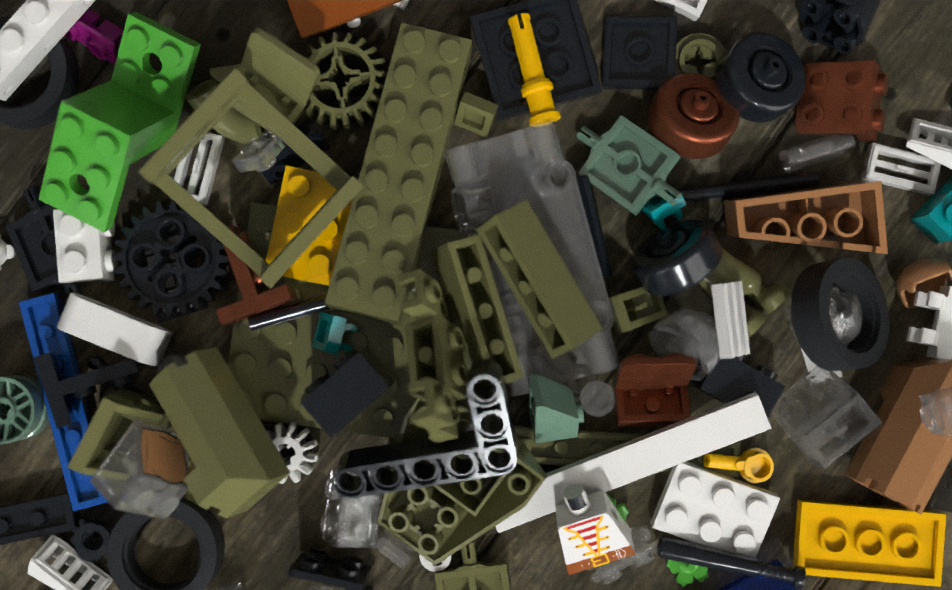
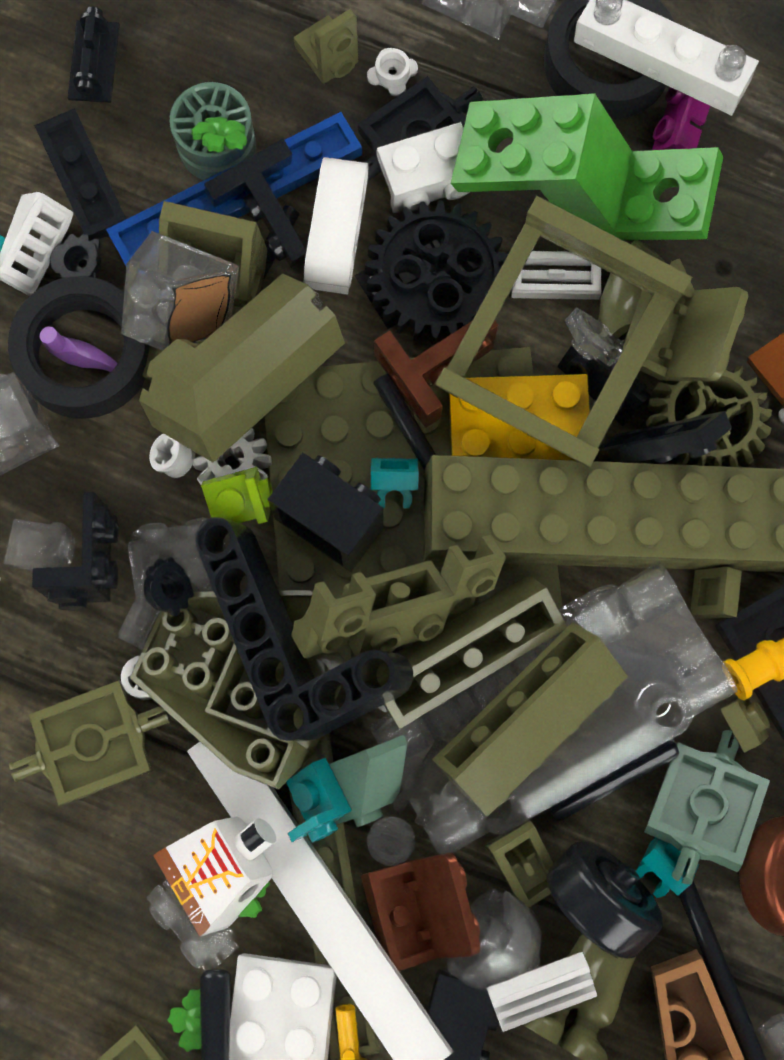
camera: 75 degrees right, 10 degrees down
none -> medium lavender bar [40,327,118,372]
none -> black animal [143,557,194,616]
none -> white bush [149,434,195,478]
none -> bright green plant [191,117,247,153]
none -> lime bracket [201,467,273,524]
none -> teal bracket [286,758,352,843]
none -> black plate [594,411,732,464]
none -> olive plate [720,698,770,753]

